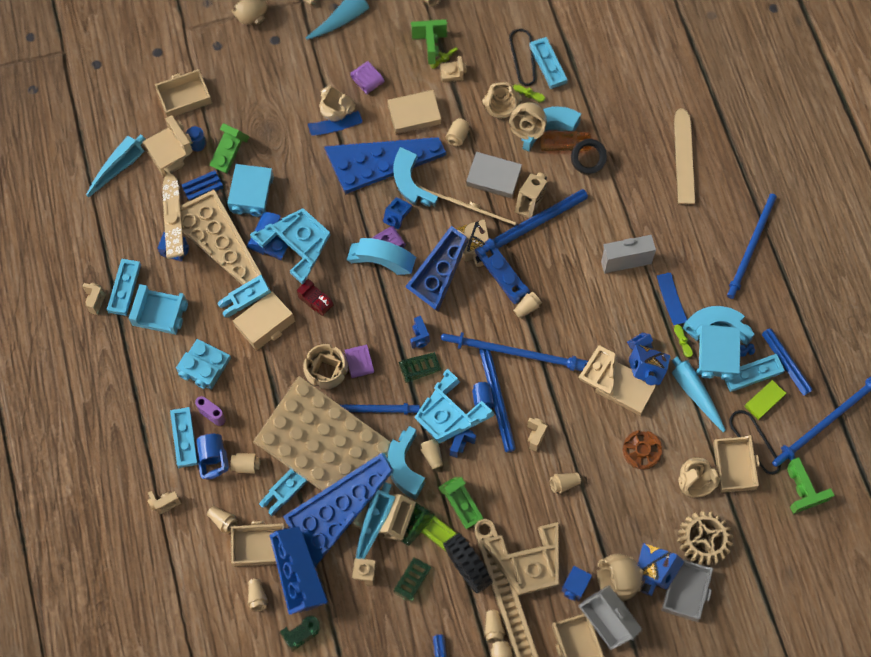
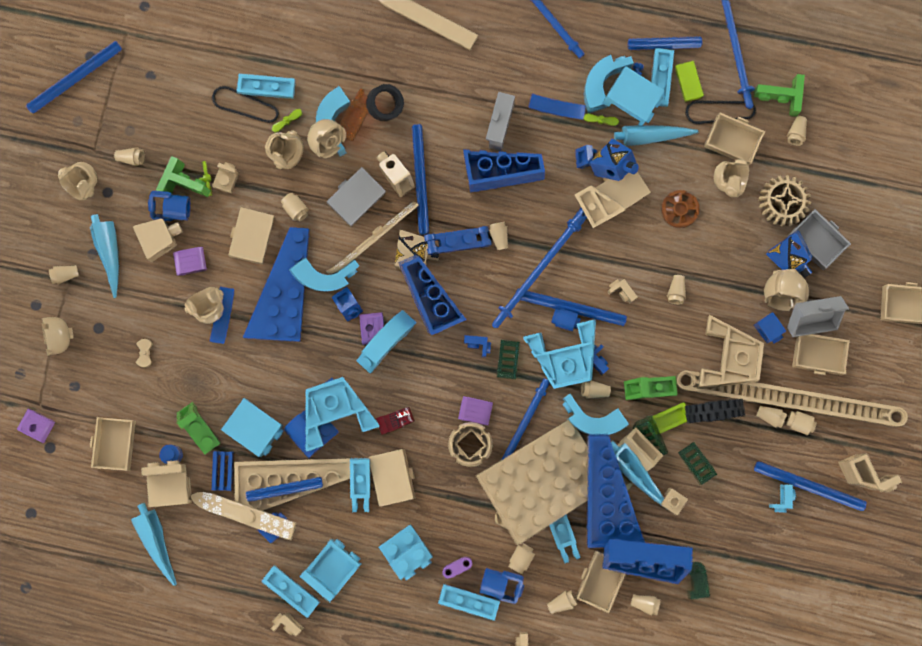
camera: 60 degrees left, 15 degrees up
none -> medium lavender piece [17,409,55,443]
none -> tan torso [133,219,183,262]
none -> tan piece [136,339,153,368]
none -> blue piece [148,191,191,221]
none -> blue axle [246,477,323,502]
none -> blue wedge [463,149,545,193]
none -> tan cone [787,116,807,146]

